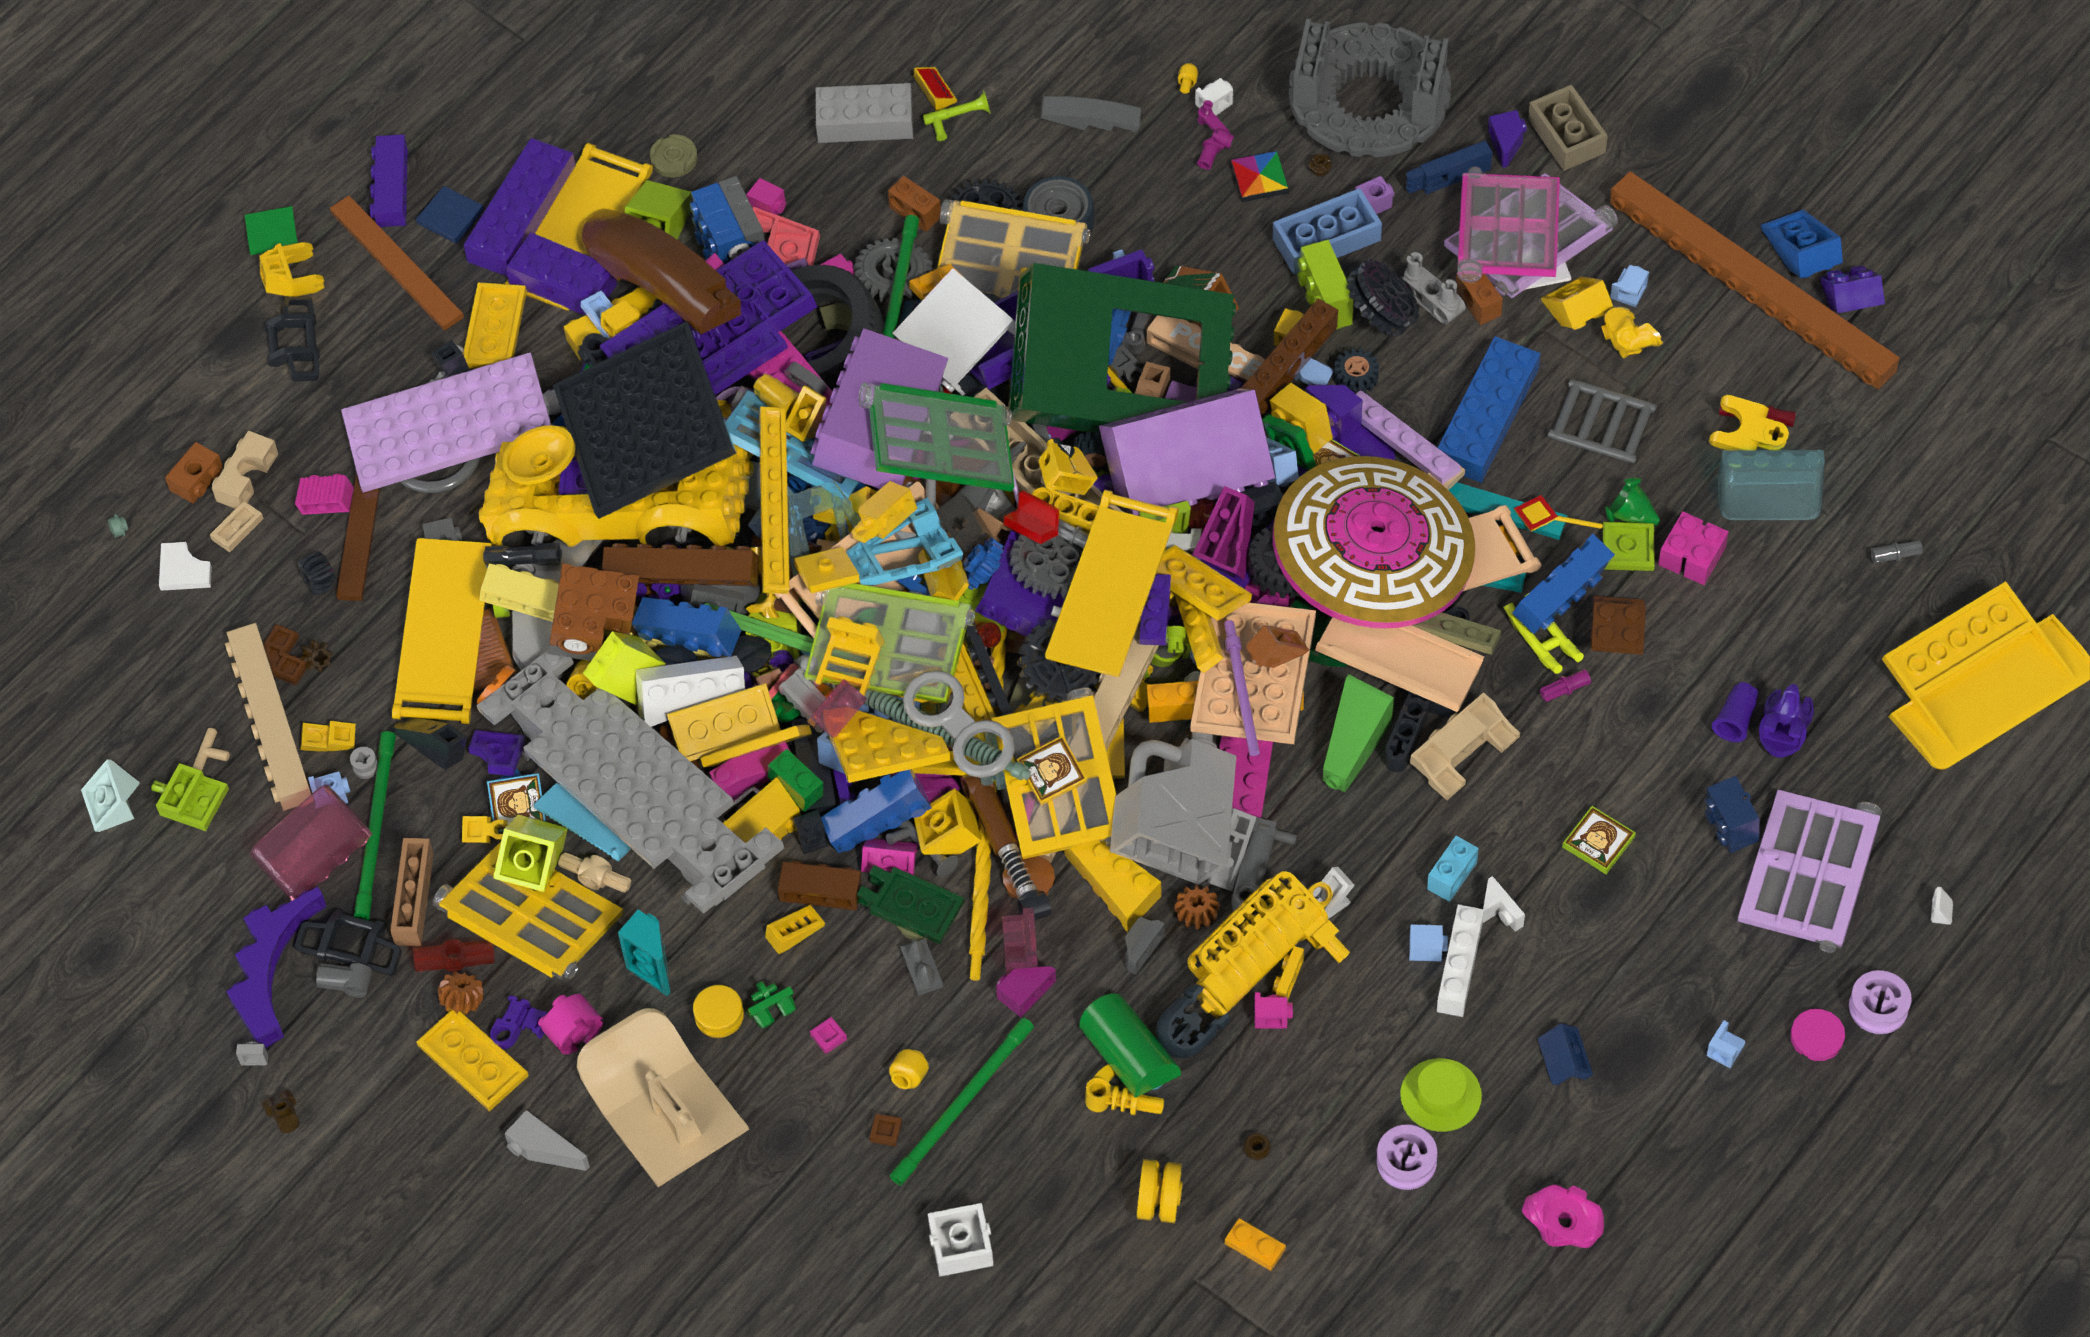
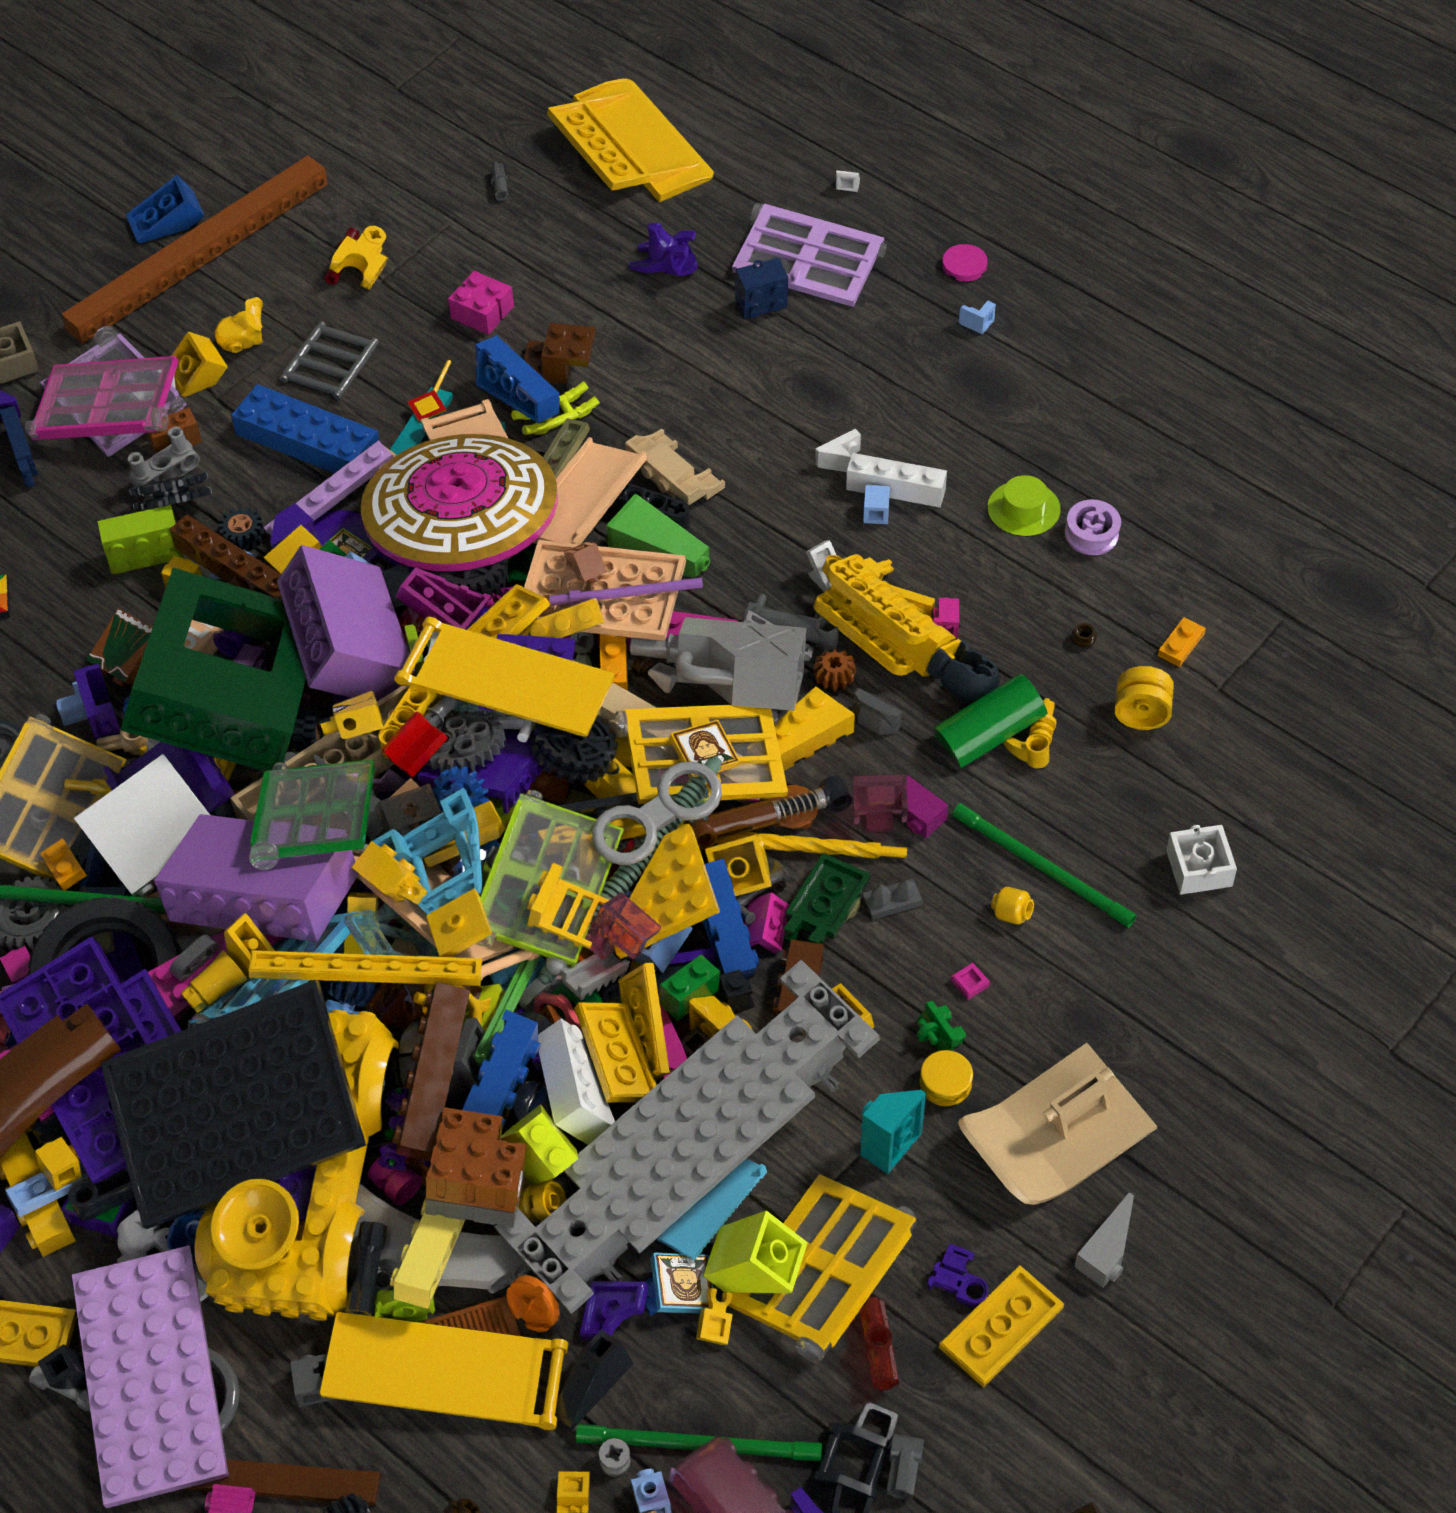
camera: 90 degrees left, 5 degrees down
medium nougat brick [391,838,434,946] -> none
dark orange gear [438,971,484,1014] -> none
dark pink brick [538,993,603,1055] -> none
tan axle [558,853,631,893] -> none
reddish brown plate [870,1114,902,1147] -> none
medium blue brick [1273,188,1382,275] -> none
medium lavender brick [1355,176,1394,214] -> none
medium azure brick [1427,836,1479,902] -> none
dark pink piece [1522,1185,1604,1248] -> none
dark blue panel [1538,1024,1593,1085] -> none
magenta axle [1540,669,1591,702] -> none
tile [1562,806,1636,874] -> none
lime tile [1603,522,1655,571] -> none
green hat [1606,477,1660,525] -> none
light blue window [1610,265,1649,308] -> none
dark purple plant [1712,682,1758,742] -> none
clear light blue windscreen [1718,450,1825,520] -> none
dark purple slope [1820,266,1885,313] -> none
lavender wheel [1849,971,1911,1034] -> none

